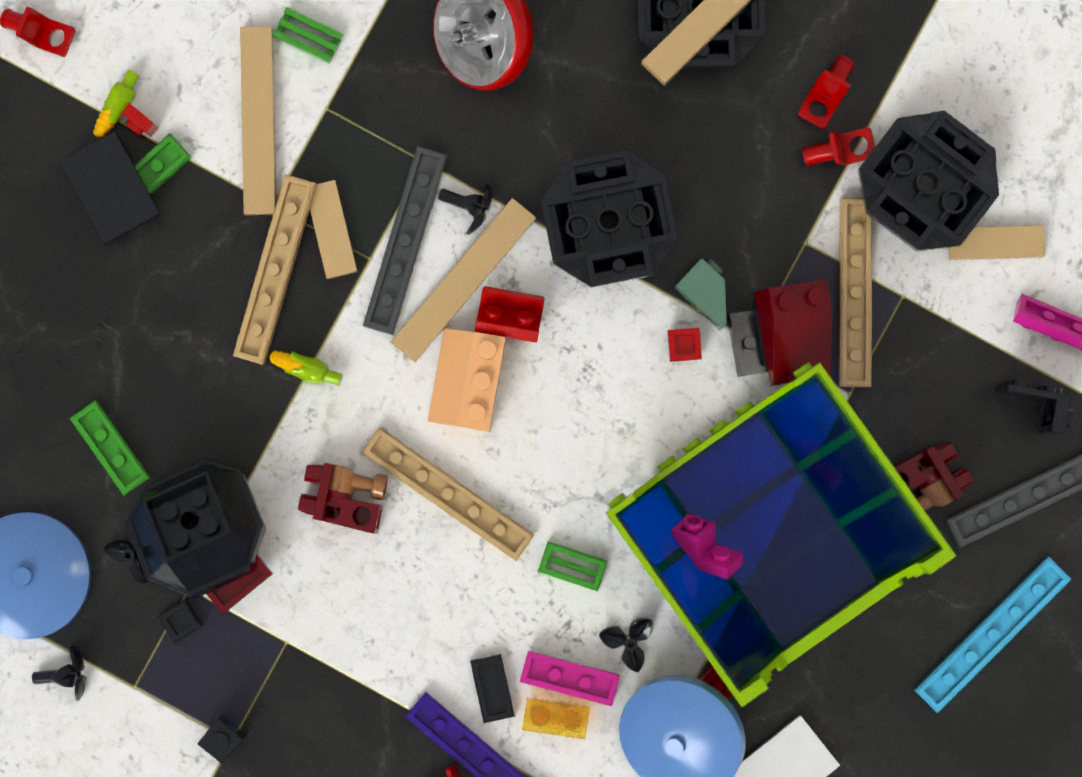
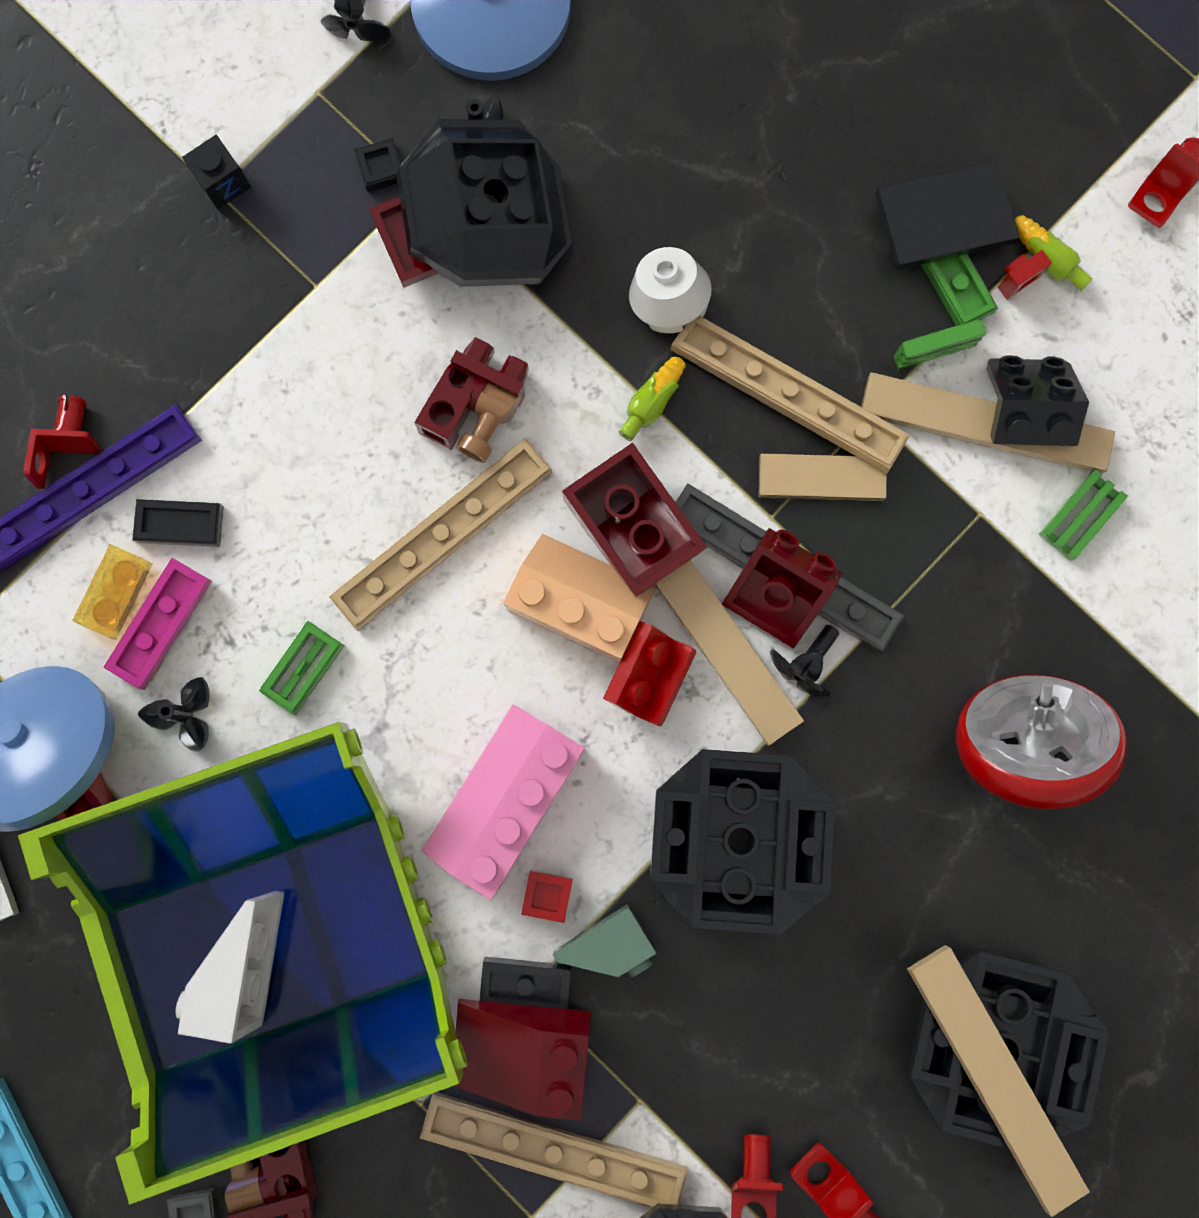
camera: 105 degrees right, 5 degrees down
bright green tile [70,400,151,496] -> none
dark pink slope [672,514,743,580] -> none
none -> white slope [176,891,284,1044]
none -> bright pink slope [421,705,585,900]
none -> dark red slope [562,442,707,598]
none -> white cone [629,247,712,333]
none -> dark red plate [722,528,843,649]
none -> bright green tile [894,319,987,370]
none -> black bracket [986,355,1089,446]

